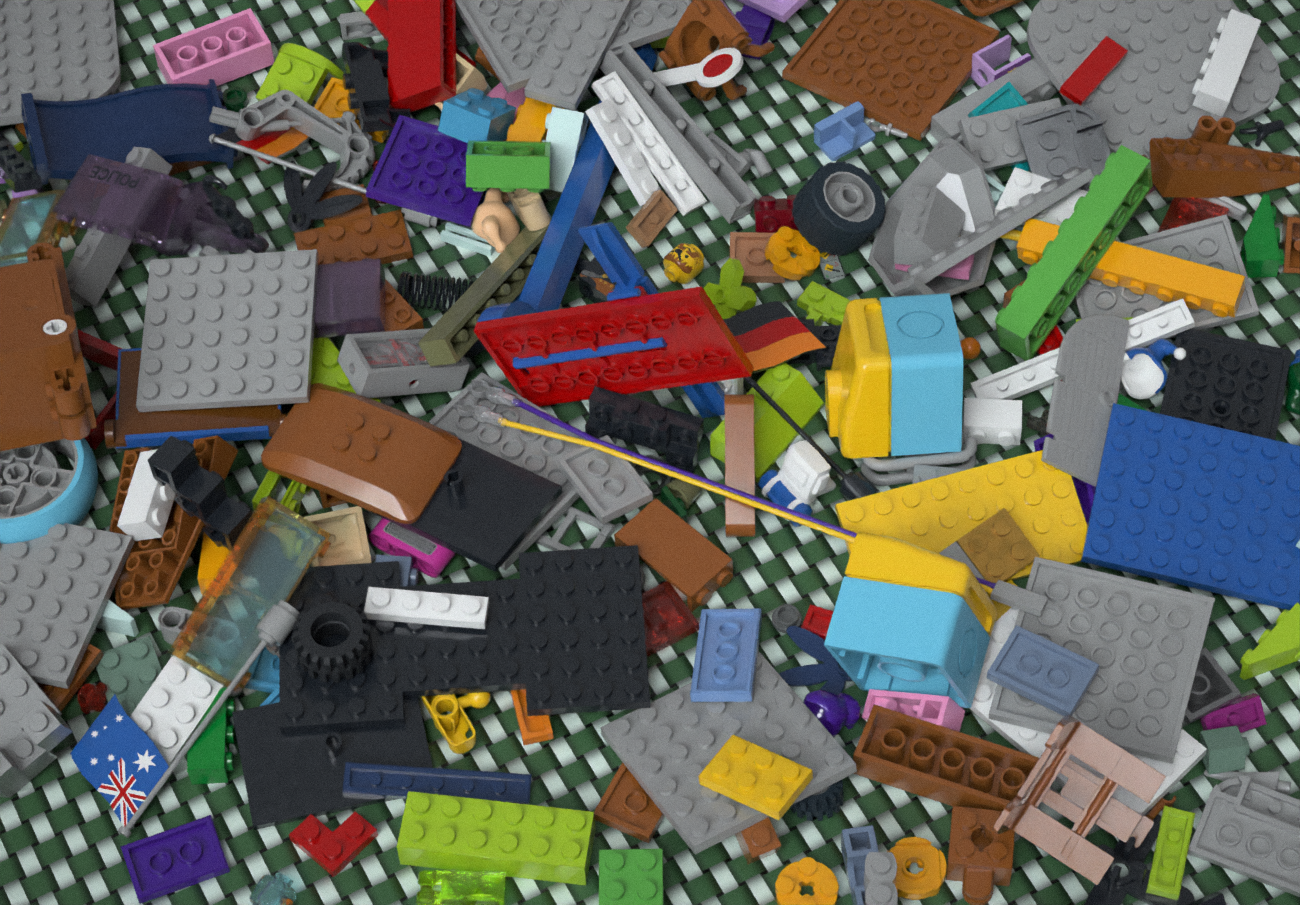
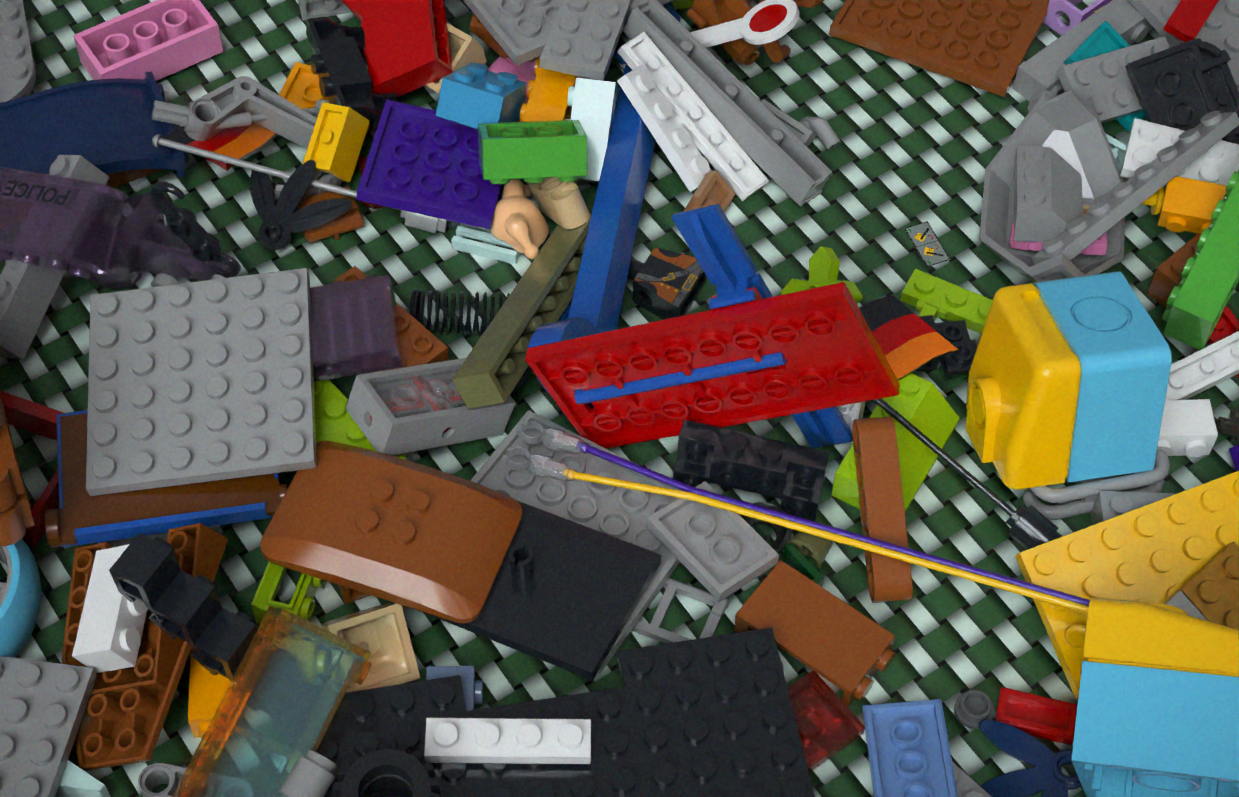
camera: 10 degrees left, 0 degrees up
dark green tile [222,87,249,112] -> none
lime piece [255,43,344,105] -> none
dark orange plate [294,209,413,273] -> none
dark pink beam [368,518,455,578] -> none
yellow head [663,243,704,284] -> none
nougat tile [730,232,785,283] -> none
dark red bracket [753,194,799,233] -> none
white piece [757,440,836,527] -> none
light orange plate [765,226,820,280] -> none
black wheel [792,161,886,255] -> none
medium blue panel [814,101,875,161] -> none
light grey hand [868,118,908,139] -> none
none -> yellow panel [303,102,369,182]

